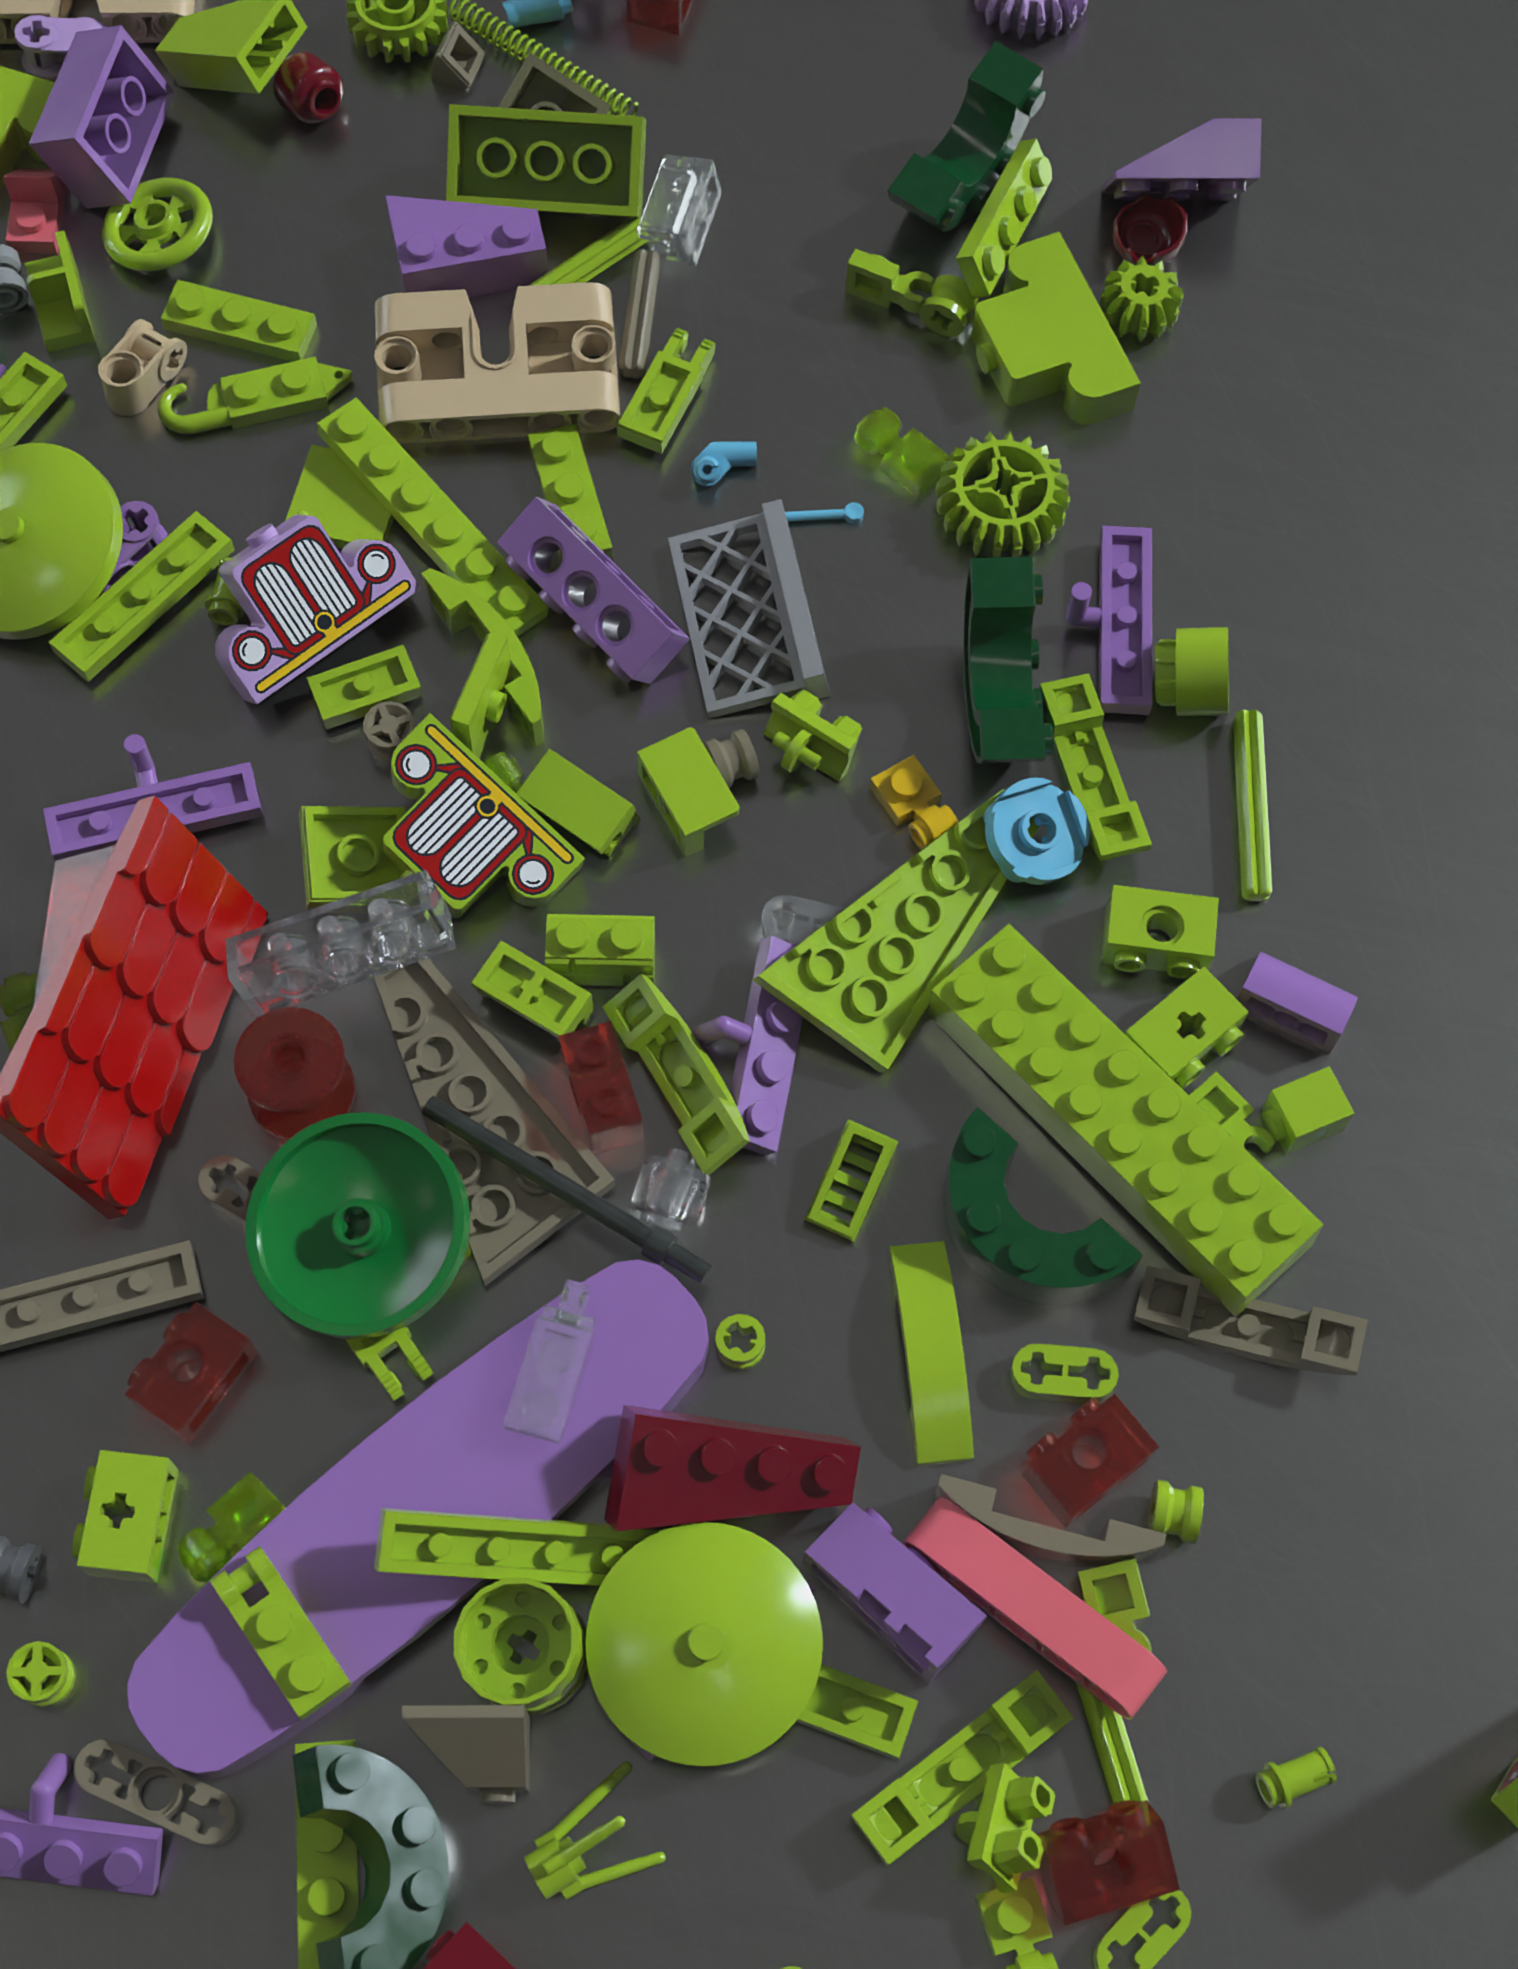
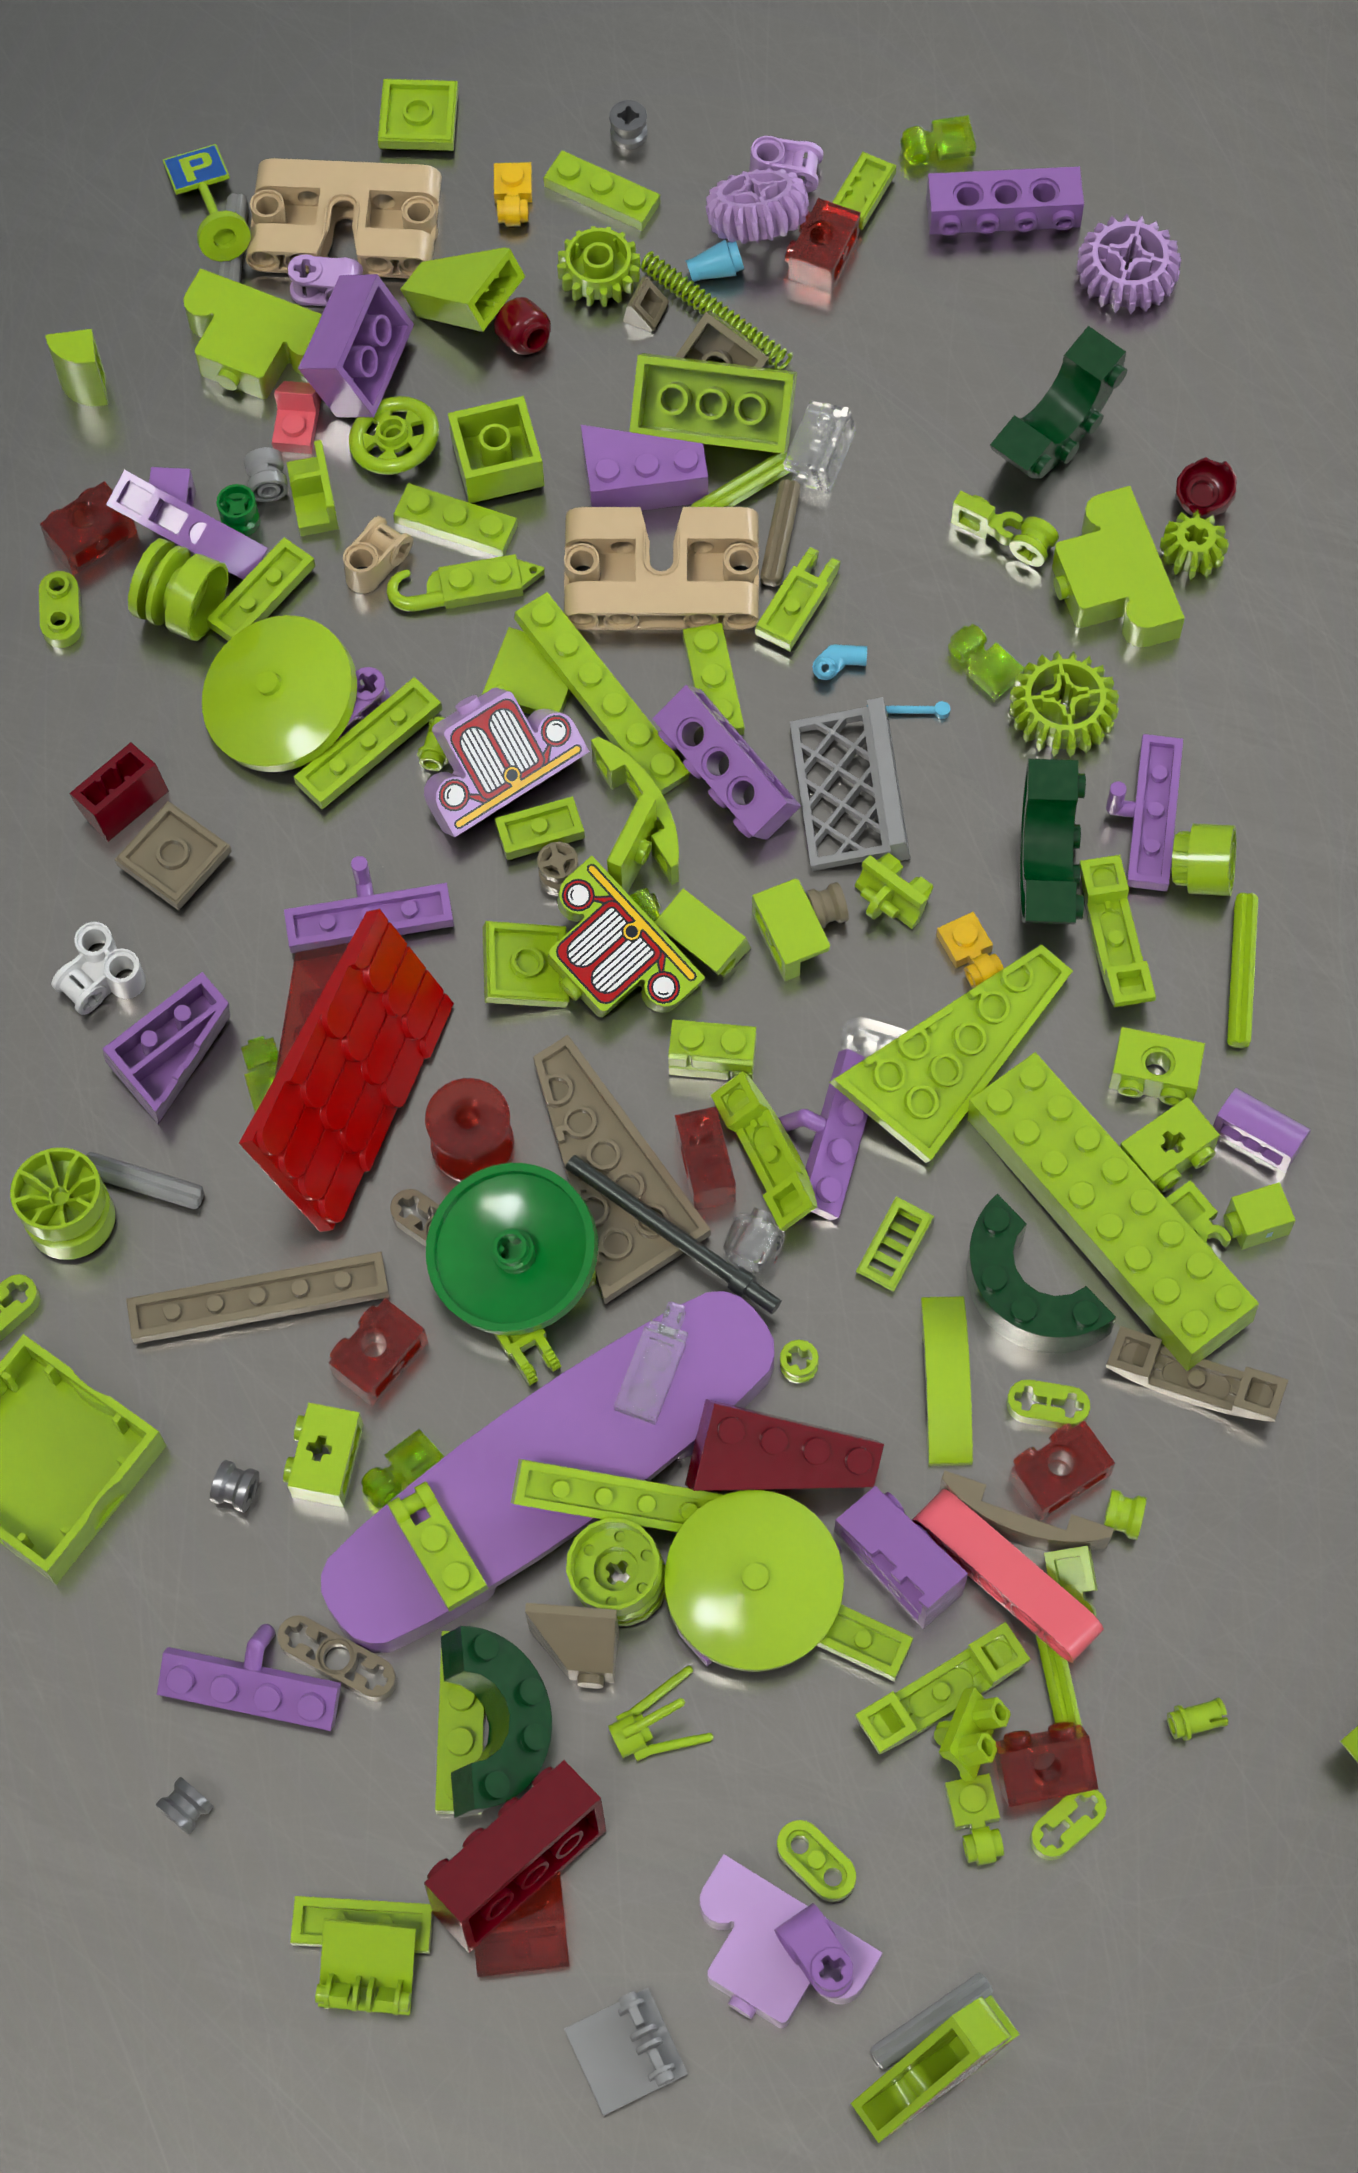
camera: 10 degrees right, 0 degrees up
lime wheel [6,1641,76,1708] -> none
clear brick [225,870,456,1017] -> none
lime hinge [471,940,594,1047] -> none
lime plate [956,138,1052,298] -> none
medium azure plate [984,777,1090,885] -> none
medium lavender slope [1102,118,1261,201] -> none
none -> lime brick [448,396,545,503]

